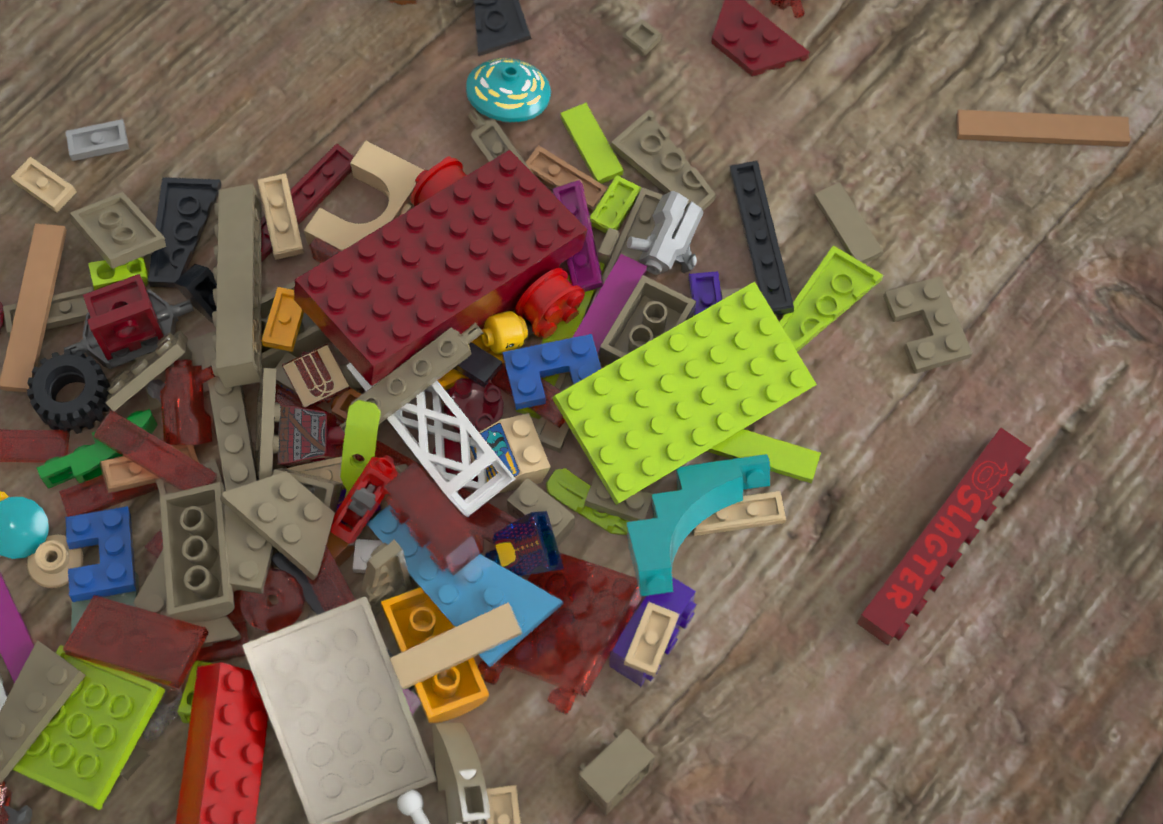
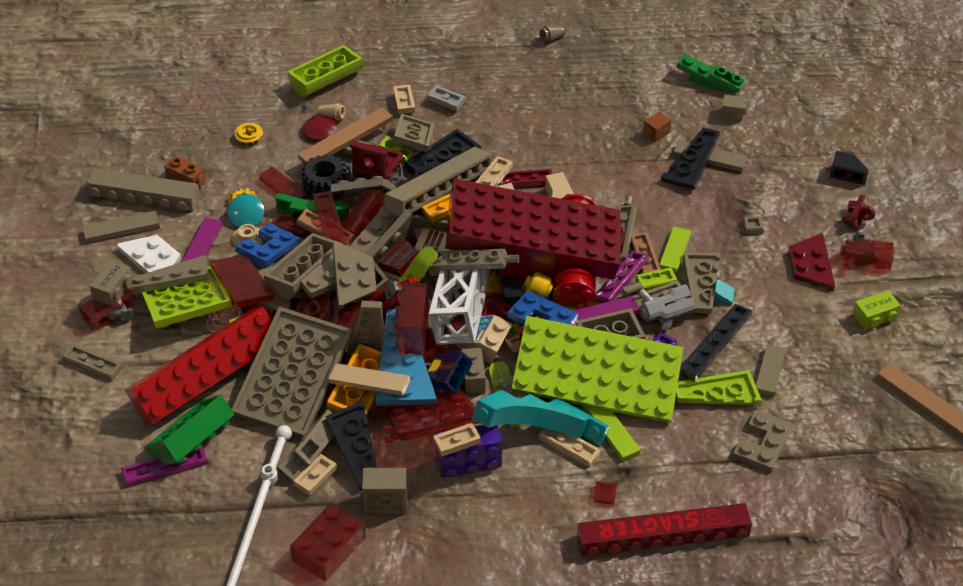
camera: 45 degrees right, 20 degrees down
teal dish [466,58,551,122] -> none
none -> black wing [326,401,377,490]
none -> clear red tile [594,481,617,505]
none -> slope [714,279,735,304]
none -> lime brick [852,290,901,330]

